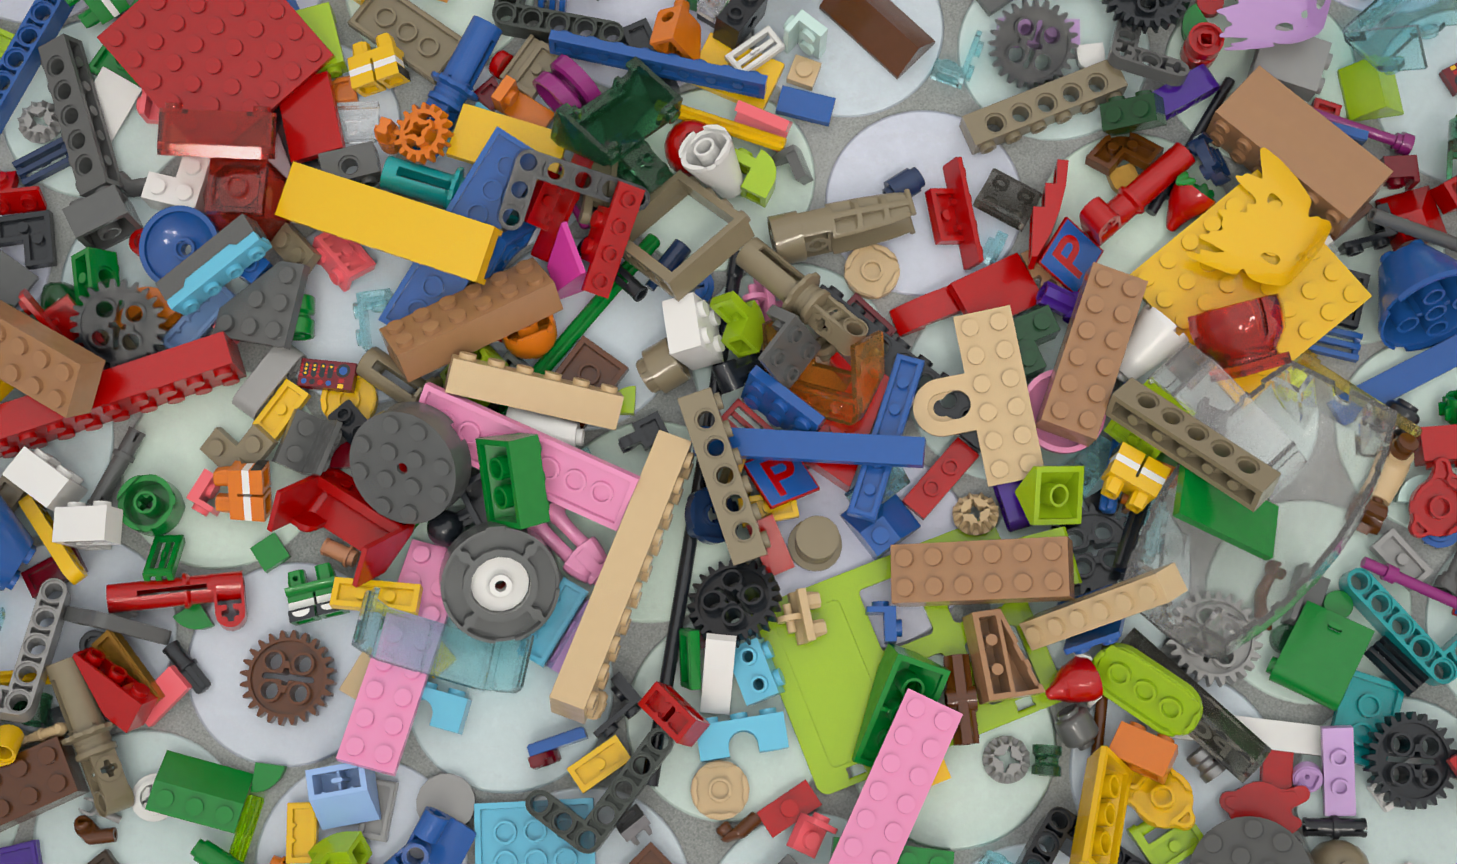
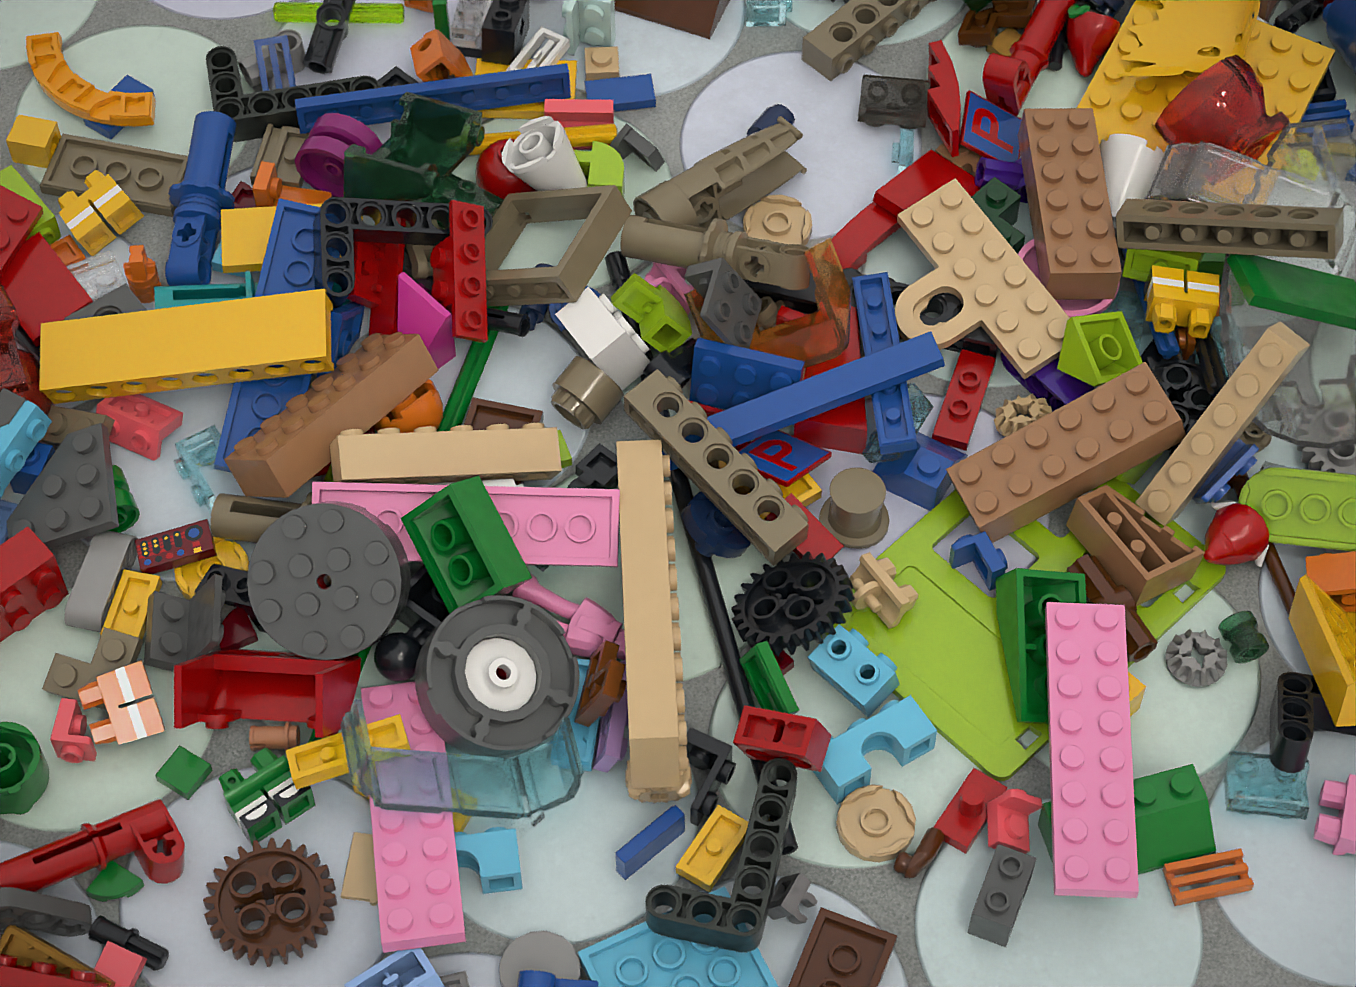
camera: 25 degrees left, 20 degrees down
green tile [142,535,186,581] -> none
orange gear [394,102,454,165] -> none
red tile [489,50,514,79] -> none
dark red tile [528,749,562,770] -> none
white tile [700,633,737,715] -> none
red bracket [924,157,984,270] -> none
dark grey head [1054,704,1099,750] -> none
none -> dark orange plate [574,640,626,727]

